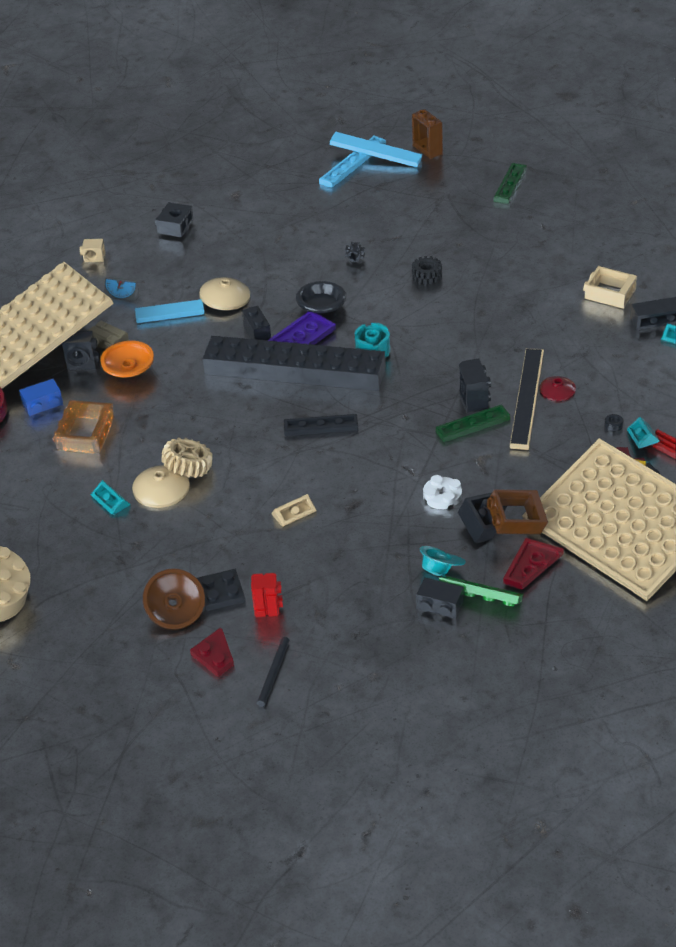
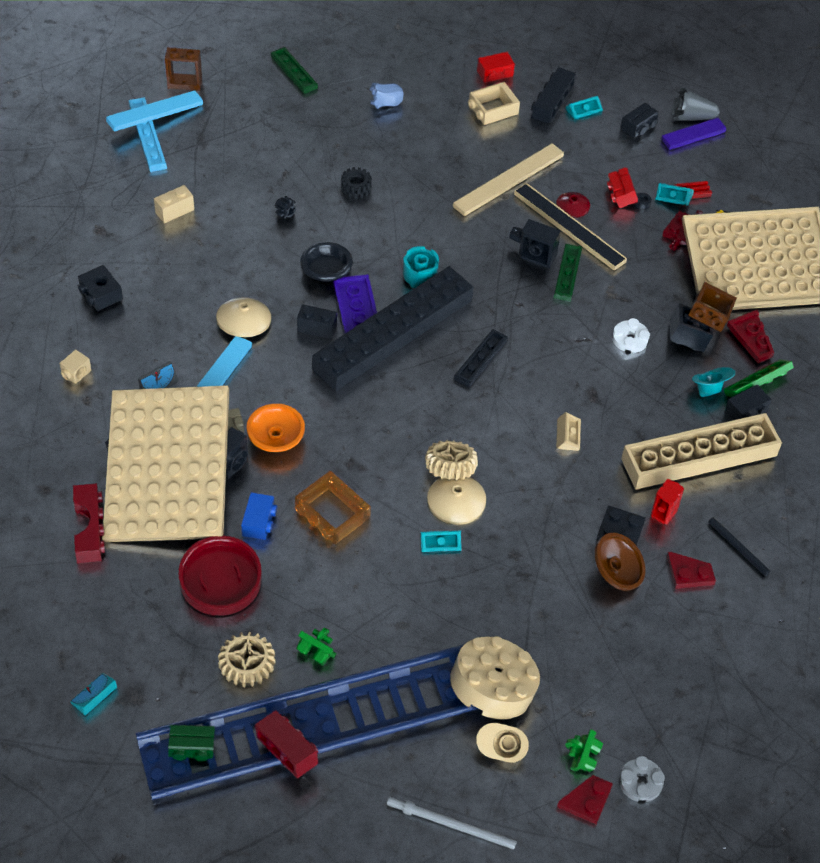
camera: 60 degrees left, 10 degrees up
none -> tan brick [154,185,194,224]
none -> sand blue piece [370,82,403,108]
none -> tan tile [453,143,564,217]
none -> red brick [477,52,515,83]
none -> red brick [607,167,638,208]
none -> tan brick [621,413,782,490]

